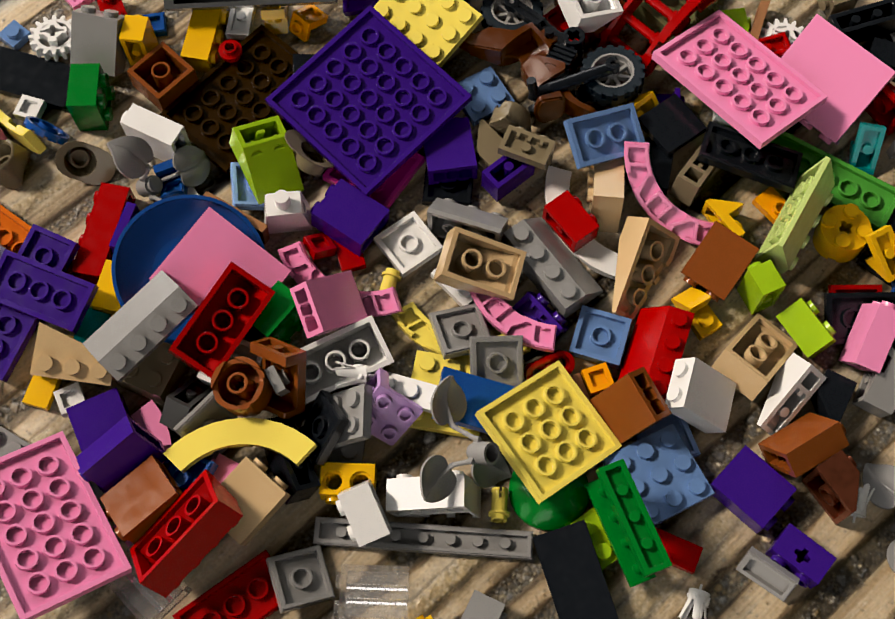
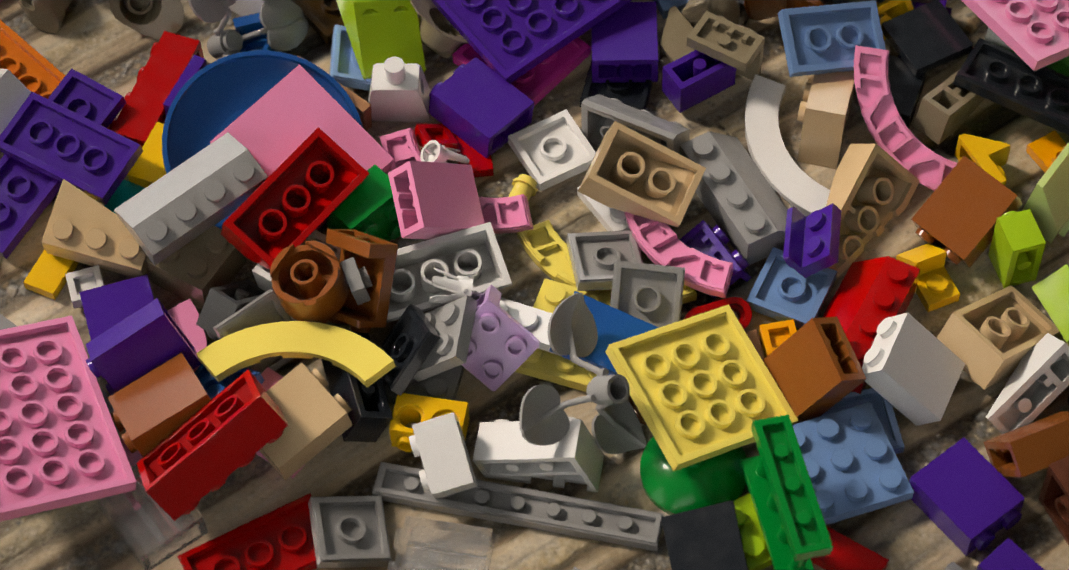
camera: 10 degrees right, 10 degrees down
light yellow pin [488,487,510,523] -> none
red brick [542,190,599,253] -> none
none -> white piece [420,140,470,164]
none -> dark purple bracket [783,203,842,278]

